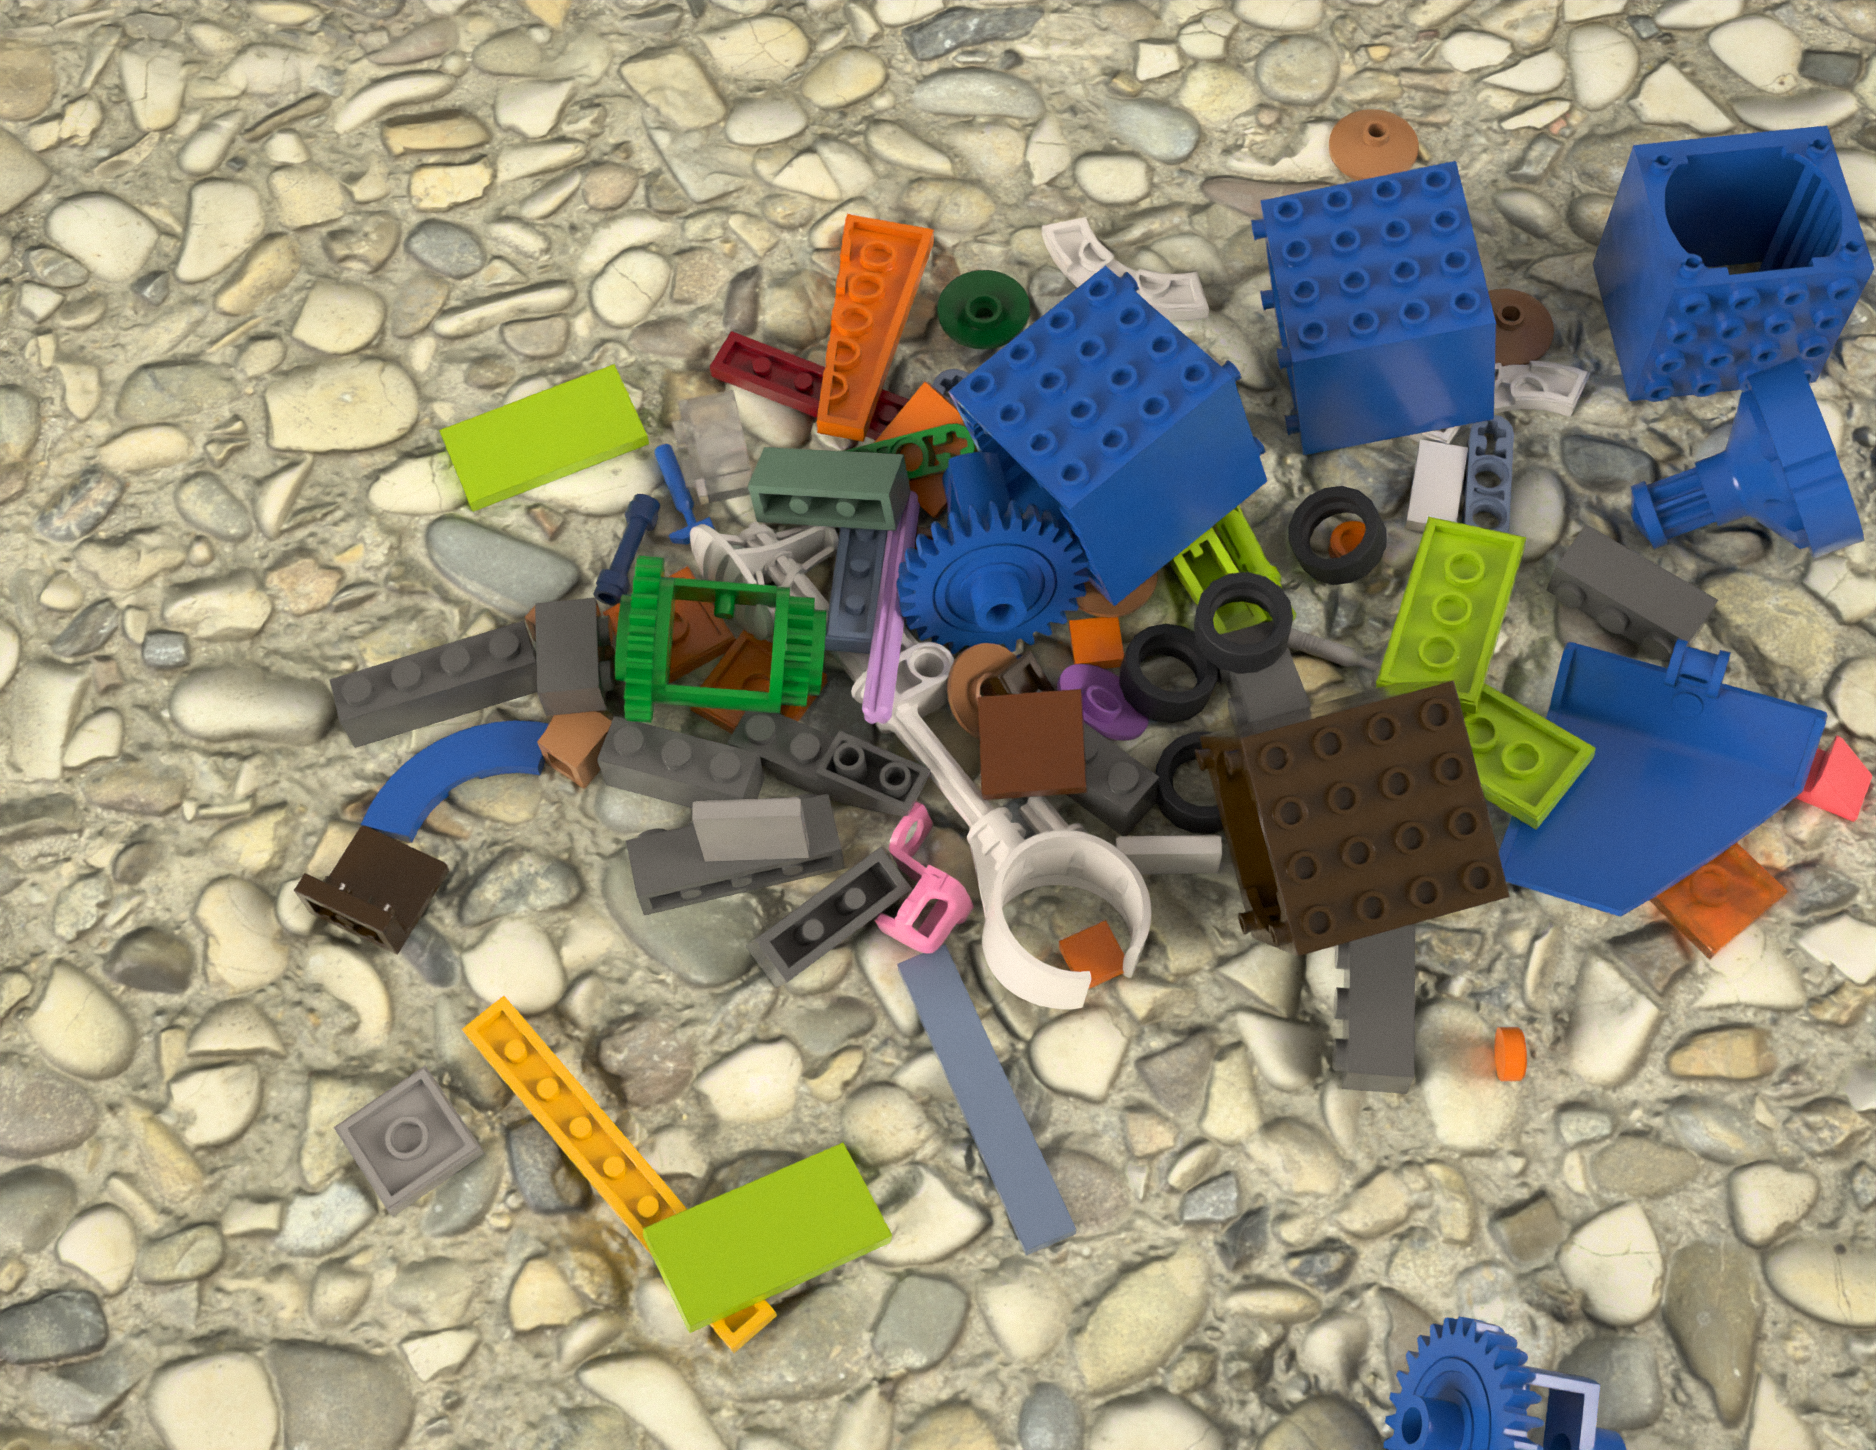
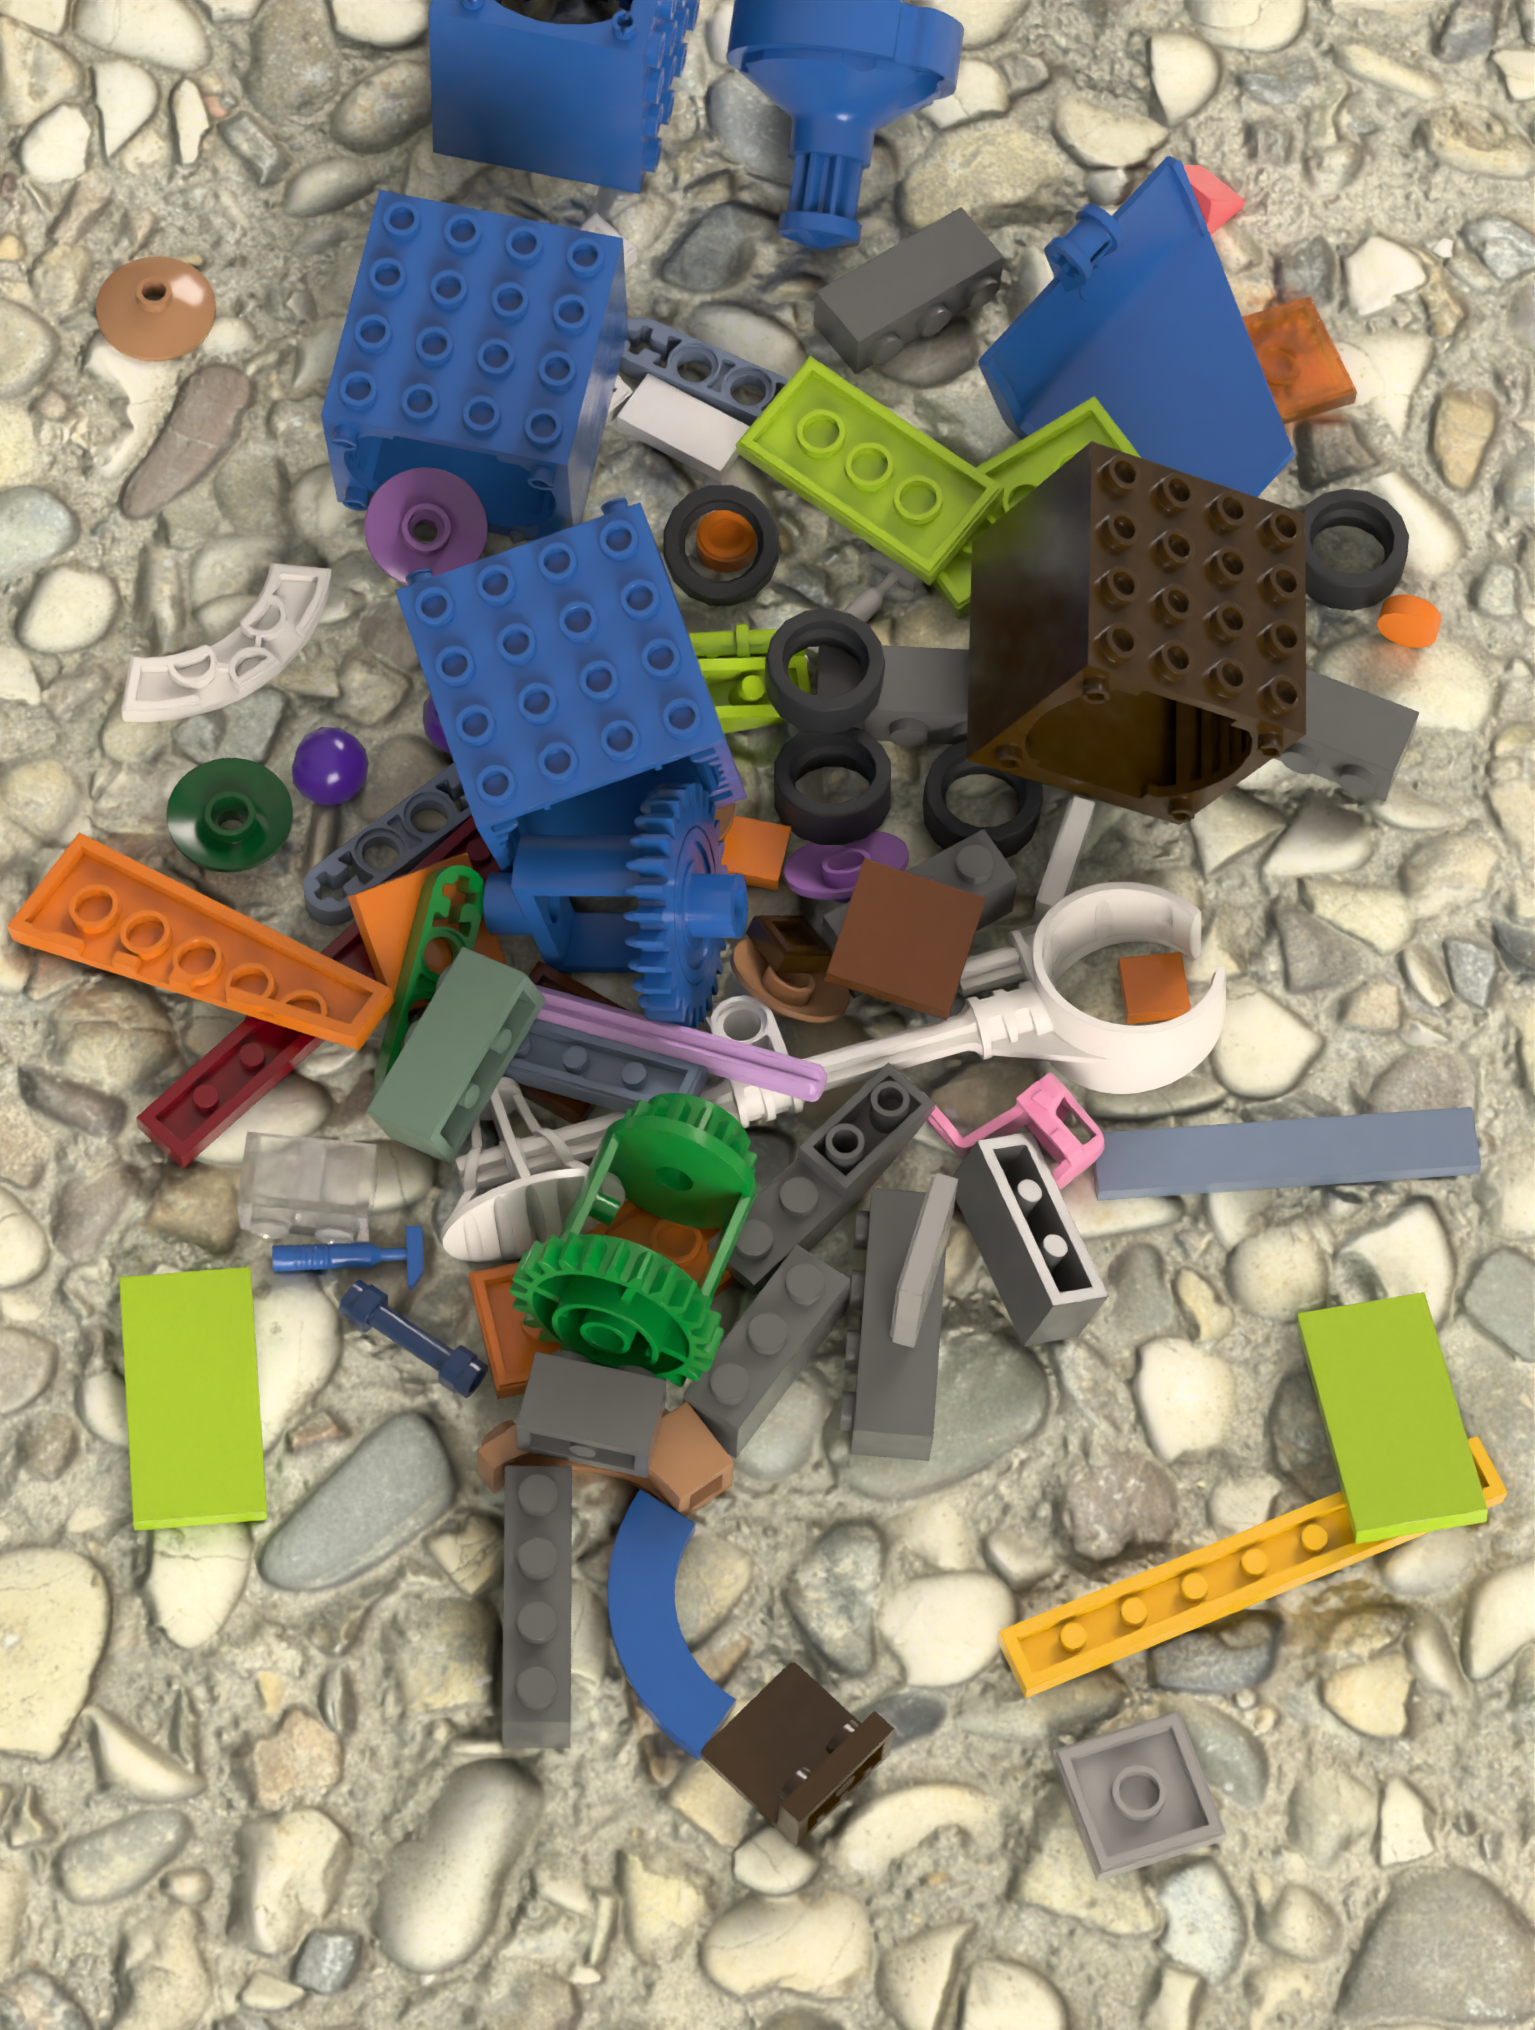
camera: 80 degrees left, 0 degrees up
none -> medium lavender dish [365,468,488,586]
none -> black tyre [1302,488,1409,611]

